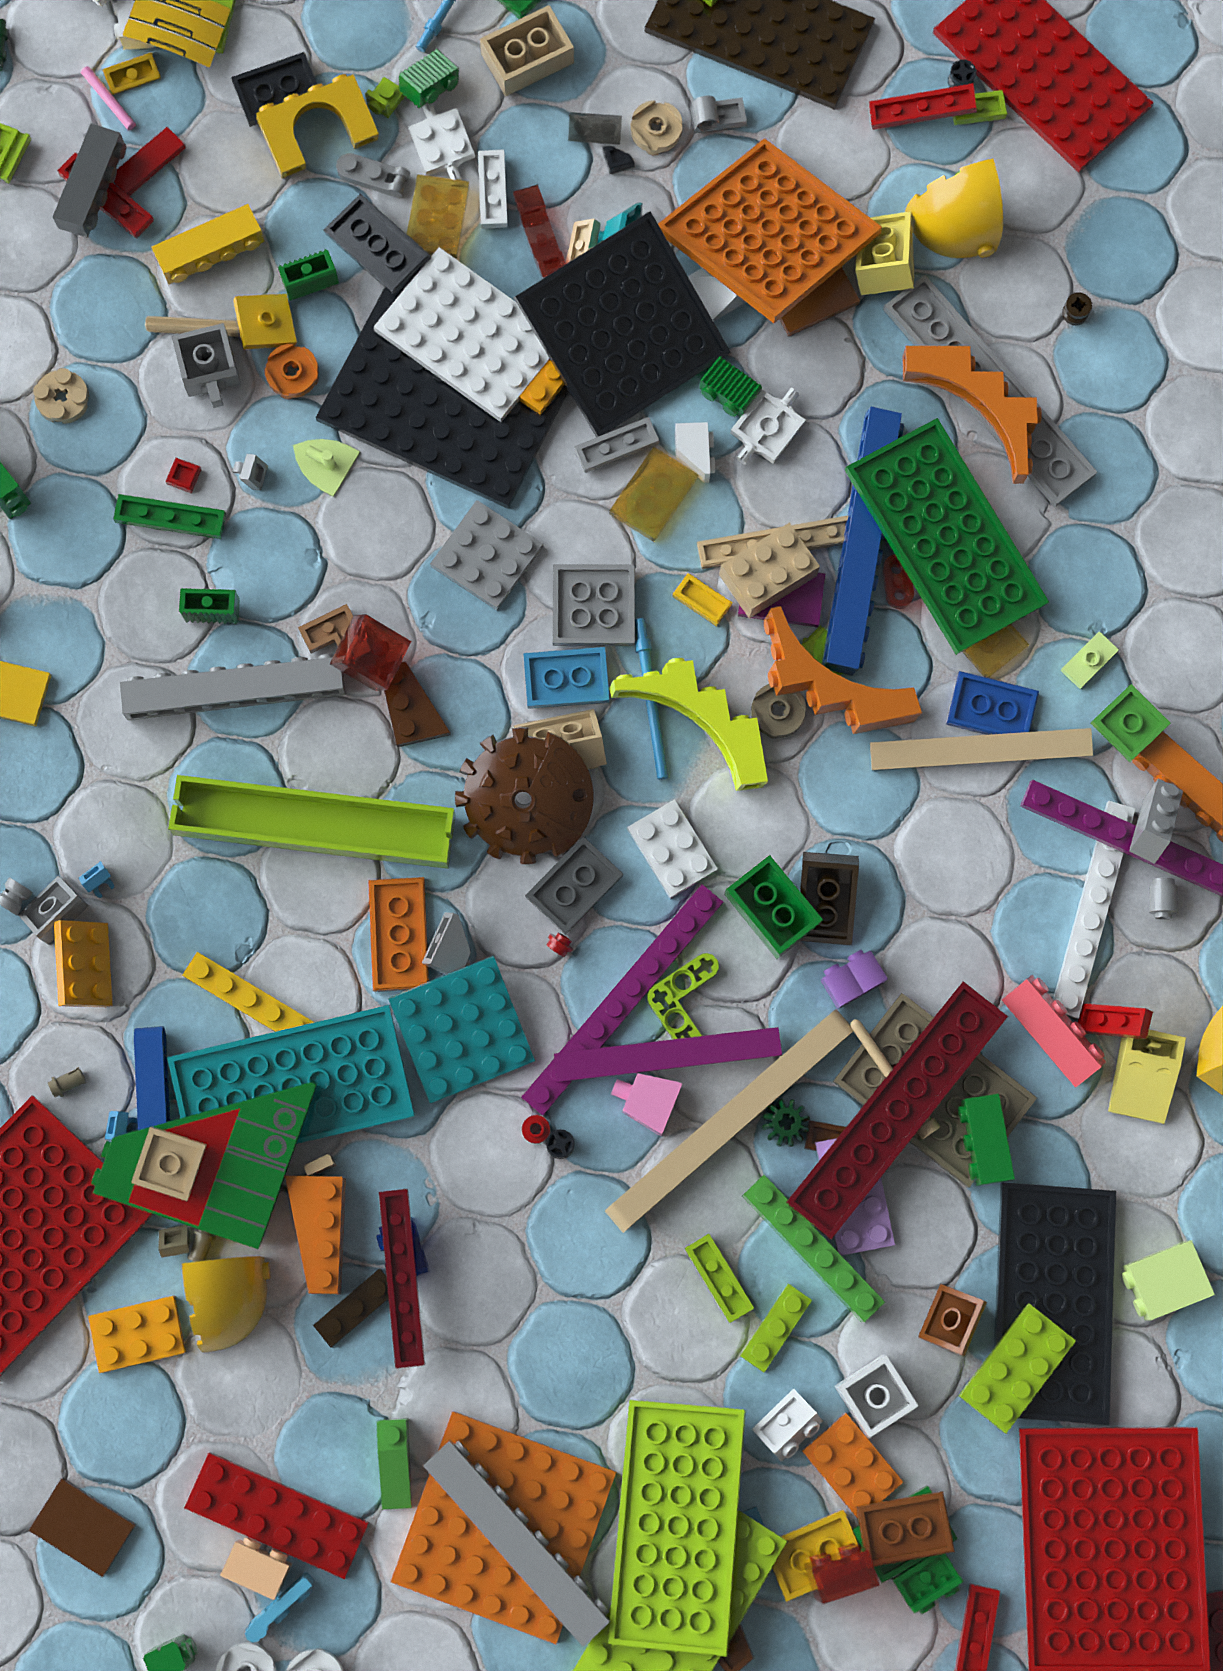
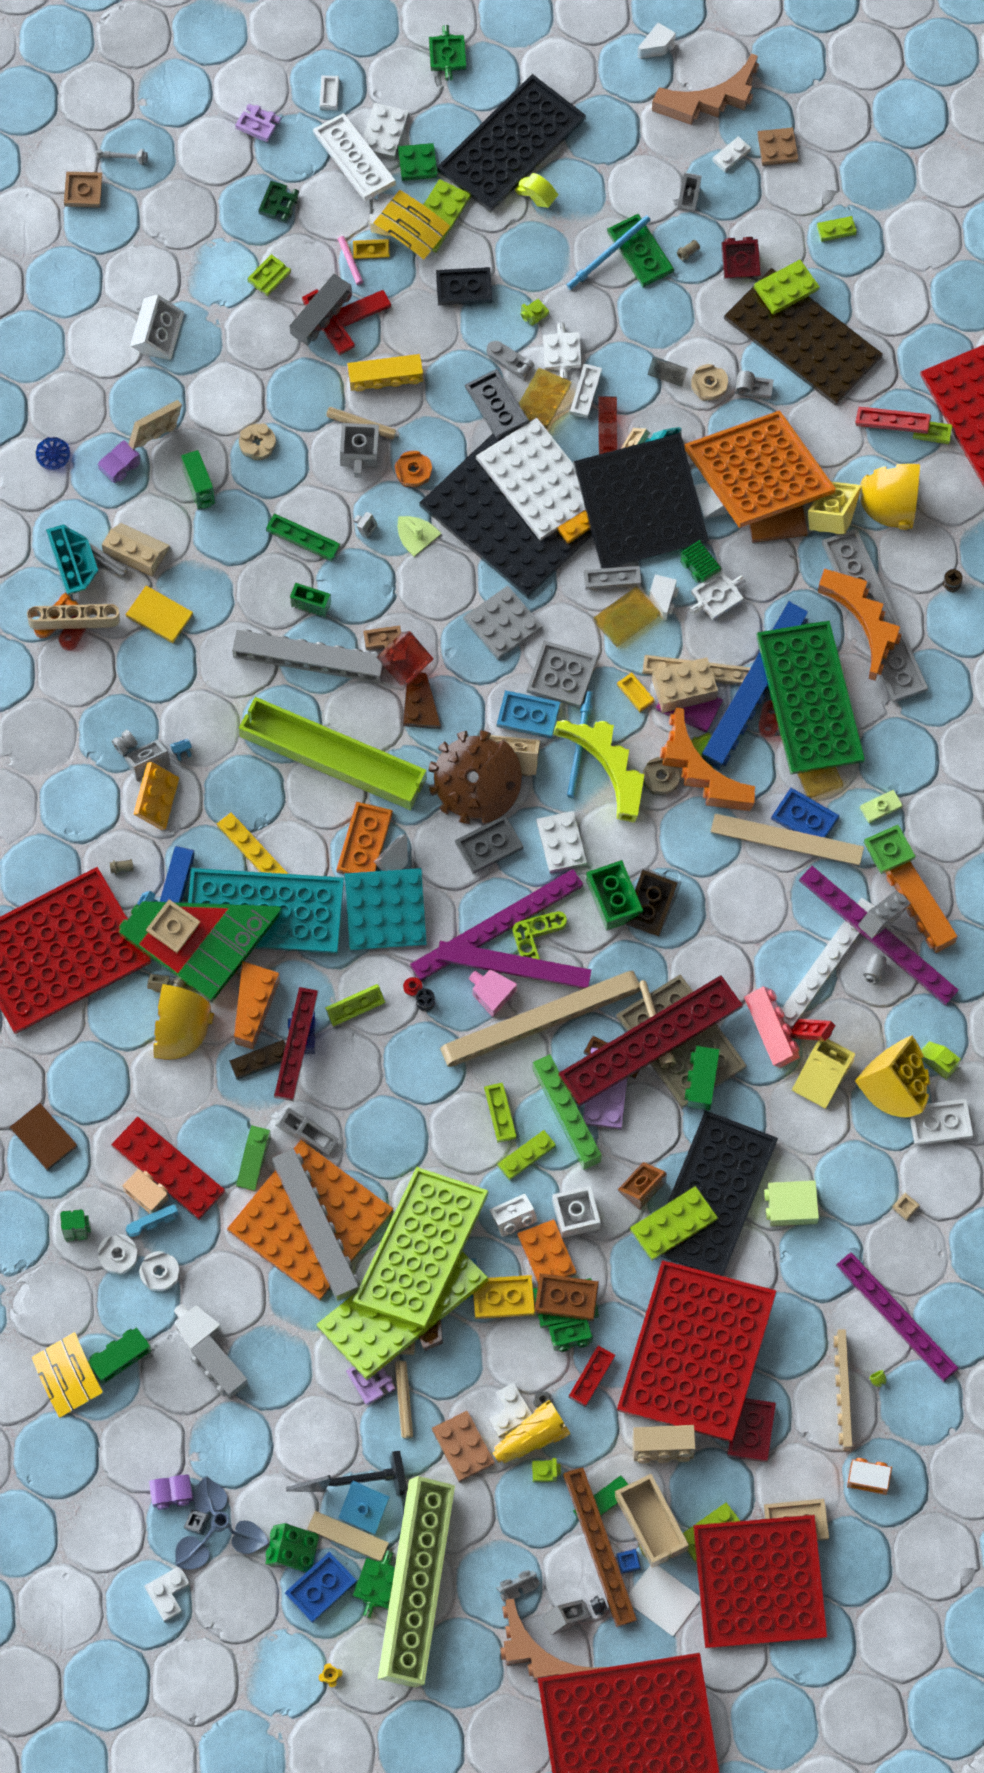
camera: 20 degrees right, 10 degrees down
light orange plate [88,1296,186,1373] -> none
red tile [165,457,202,493] -> none
yellow plate [233,294,297,349] -> none
yellow arch [256,74,379,179] -> none
green brick [278,249,339,301] -> none
tan tile [304,1154,337,1176] -> none
green brick [399,49,459,108] -> none
tan brick [480,5,574,97] -> none
red plate [546,932,573,957] -> none
black tile [602,146,635,174] -> none
dark green gear [762,1099,810,1147] -> none
clear red piece [804,1543,880,1604] -> none
medium lavender brick [821,949,888,1009] -> none
black wheel [948,59,976,87] -> none
none -> light grey slope [275,1107,338,1155]
none -> lime plate [325,984,386,1026]

